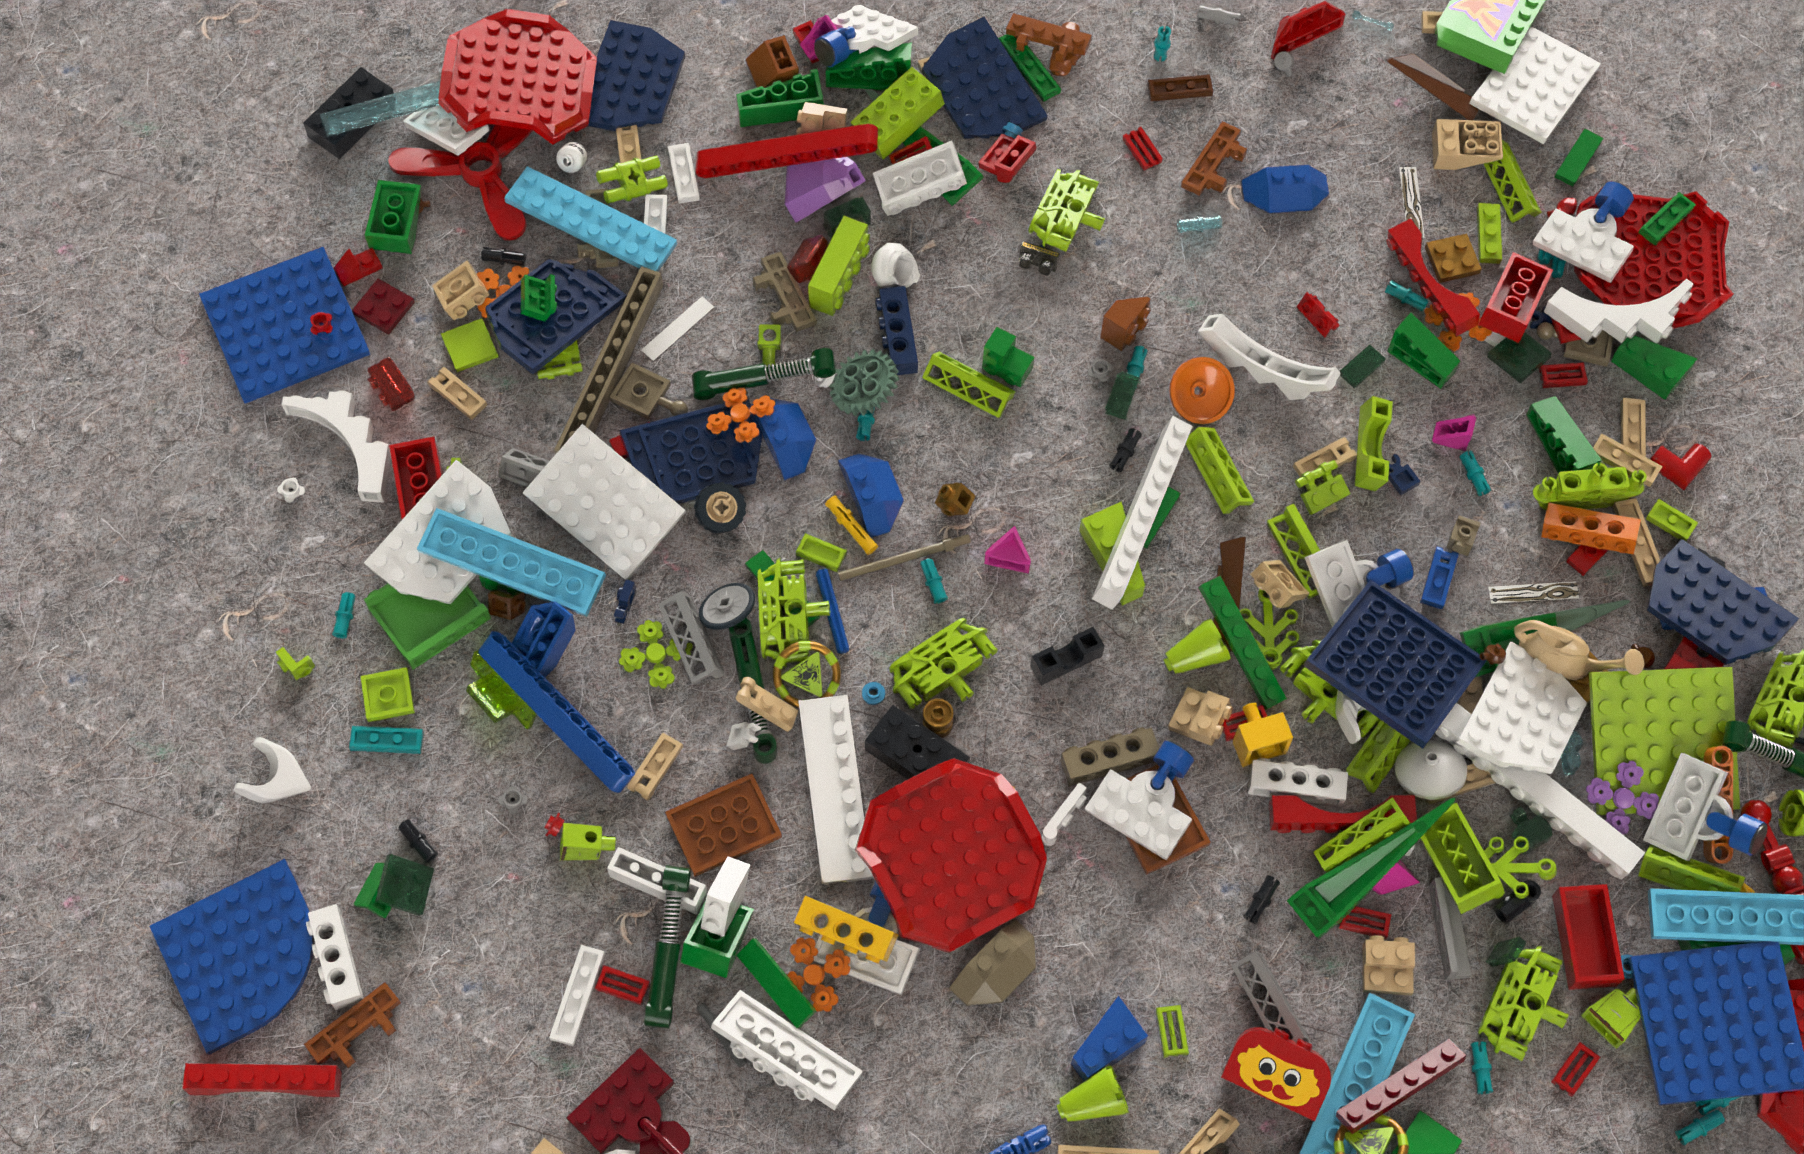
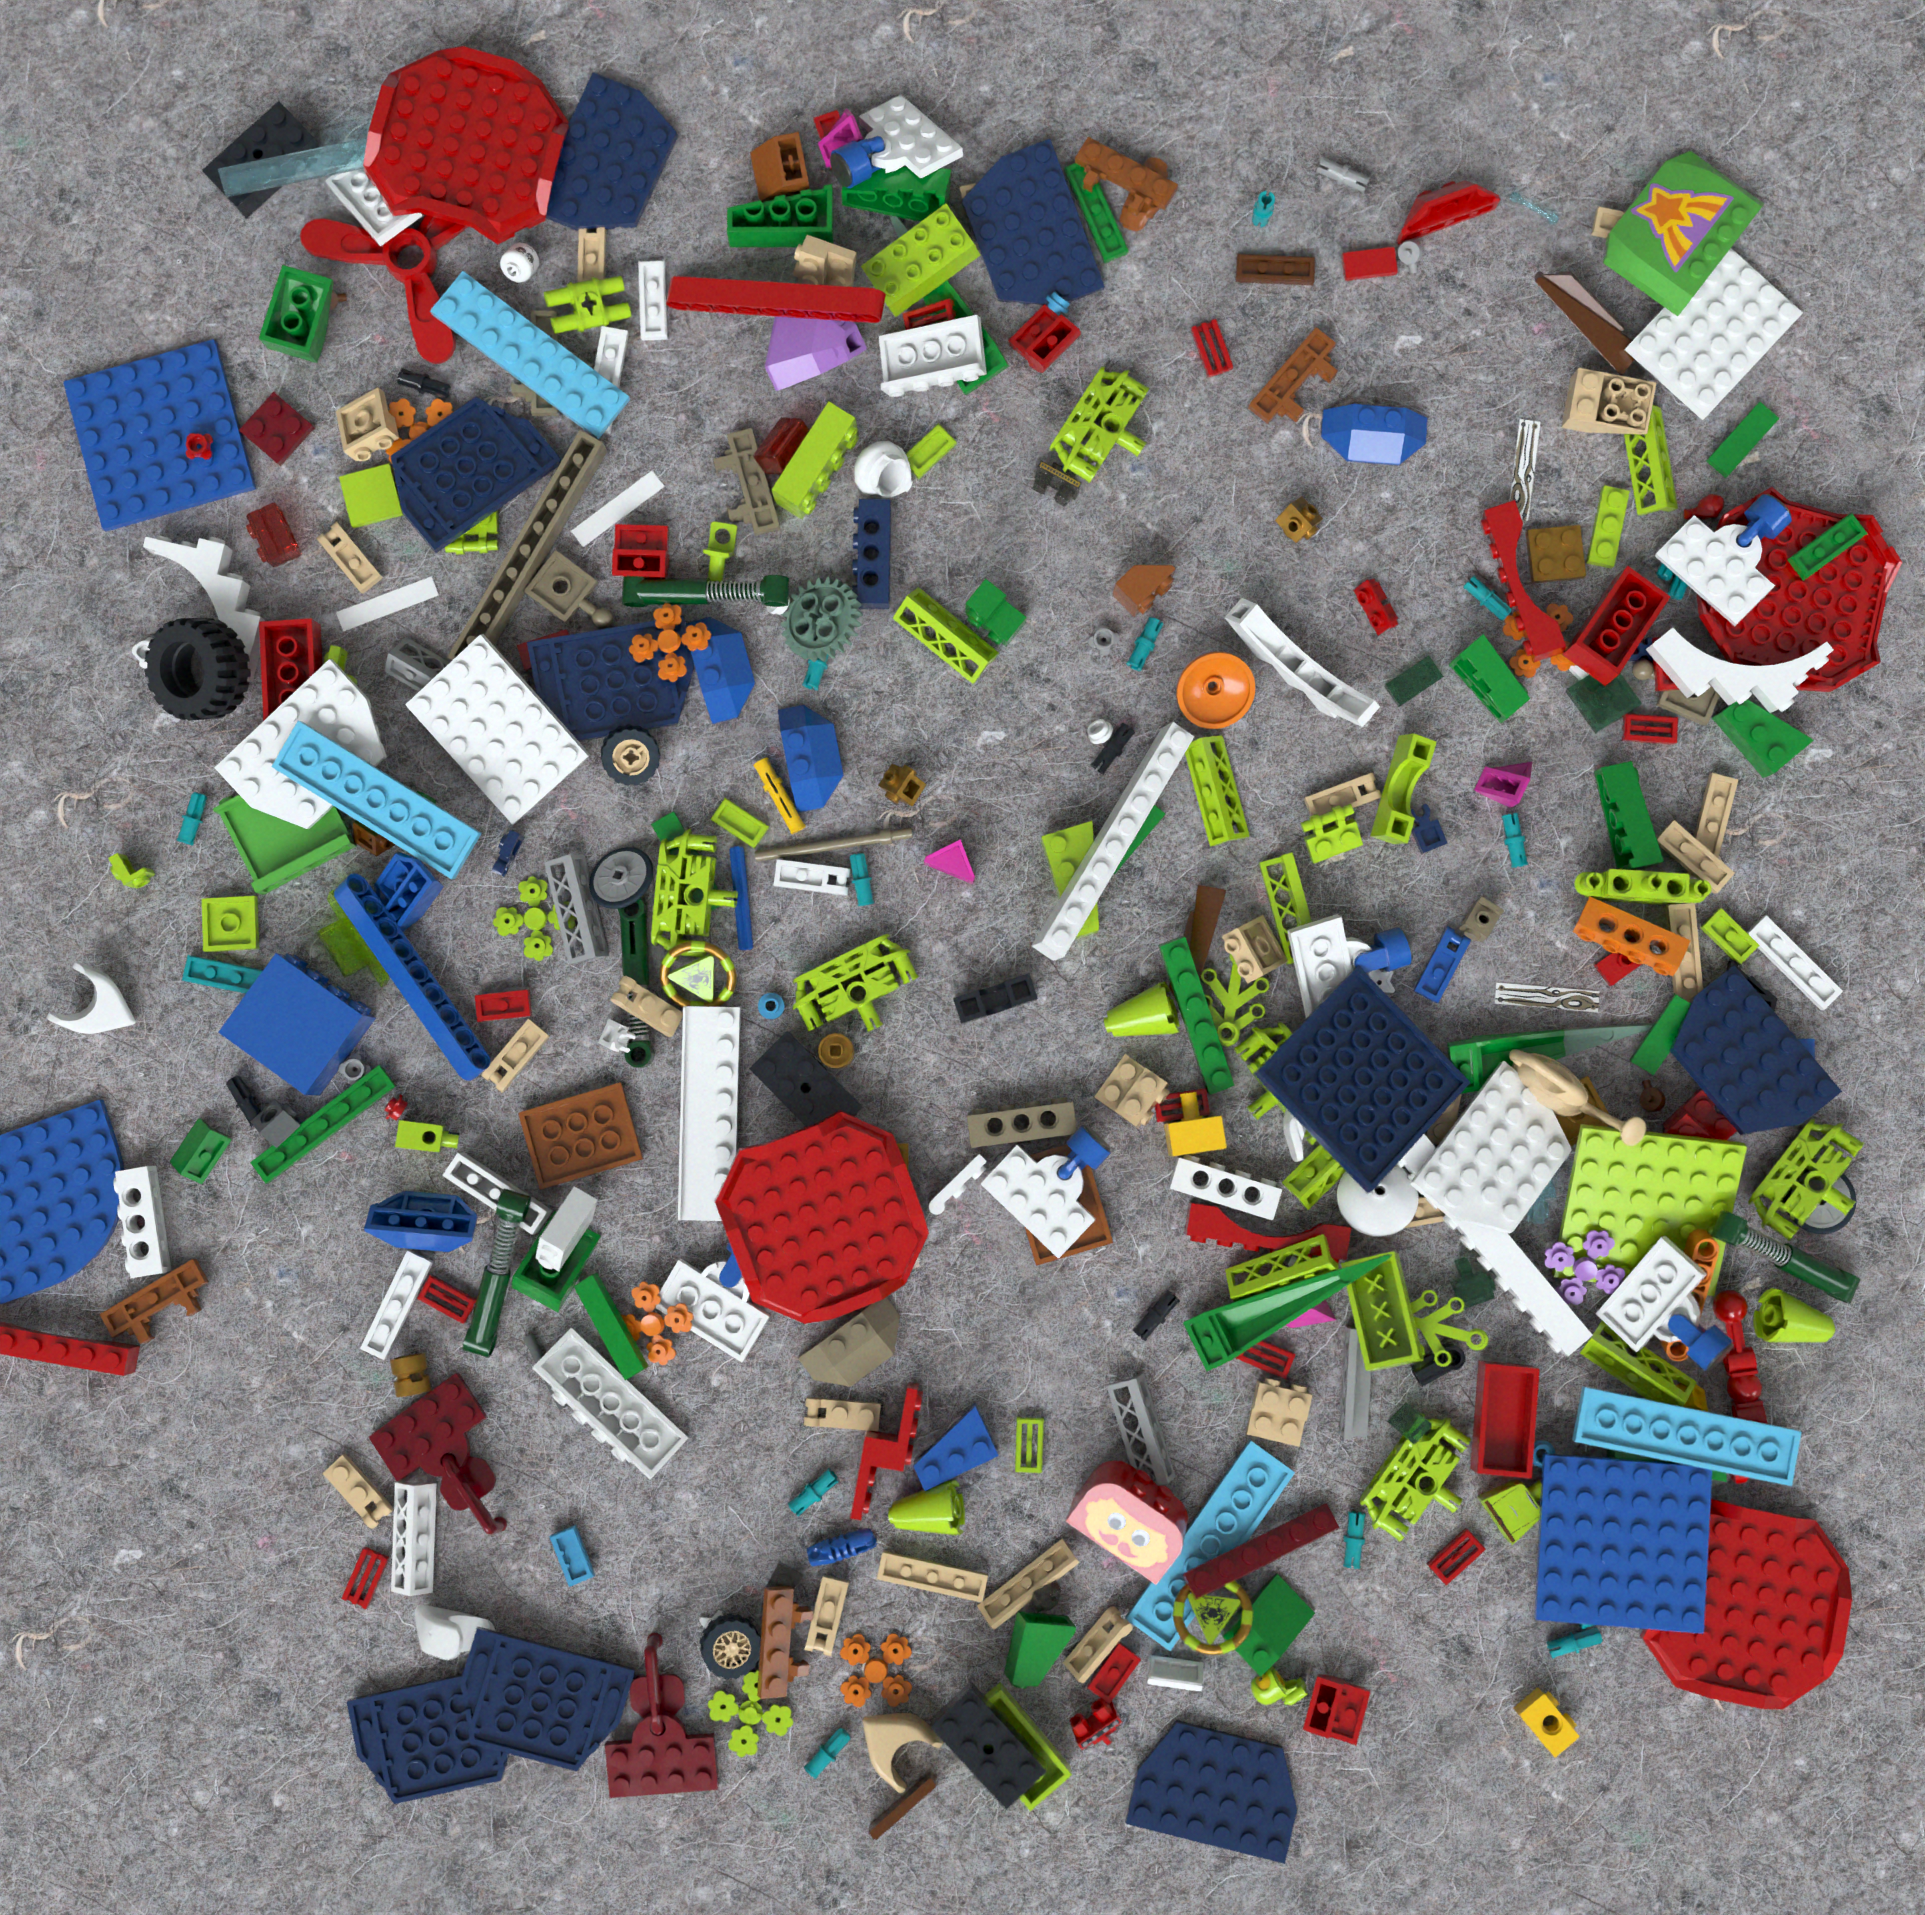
camera: 15 degrees right, 20 degrees up
red slope [333,248,383,287] -> none
clear green plate [375,854,434,916] -> none
green bracket [521,274,557,321] -> none
yellow brick [794,896,898,964] -> none
clear green window [823,197,871,239] -> none
clear green window [1105,371,1141,421] -> none
clear light blue pin [1177,215,1222,233] -> none
reddish brown piece [1479,644,1506,665] -> none
red brick [1650,443,1712,491] -> none
none -> black tyre [144,618,251,721]
none -> blue brick [218,953,376,1096]
none -> green plate [250,1065,397,1184]
none -> dark grey brick [251,1099,301,1148]
none -> white sticker [336,576,439,631]
none -> blue wedge [364,1191,478,1252]
none -> pearl gold wheel [390,1353,431,1397]
none -> red plate [475,990,532,1022]
none -> red brick [612,524,670,578]
none -> white plate [773,859,851,896]
none -> teal pin [788,1468,840,1517]
none -> tan plate [804,1397,881,1431]
none -> red bracket [850,1382,923,1520]
none -> lime tile [906,423,957,479]
none -> white plate [1087,719,1113,744]
none -> pearl gold brick [1275,496,1323,543]
none -> red tile [1341,247,1398,281]
none -> green tile [1630,993,1691,1075]
none -> white plate [1747,915,1843,1010]

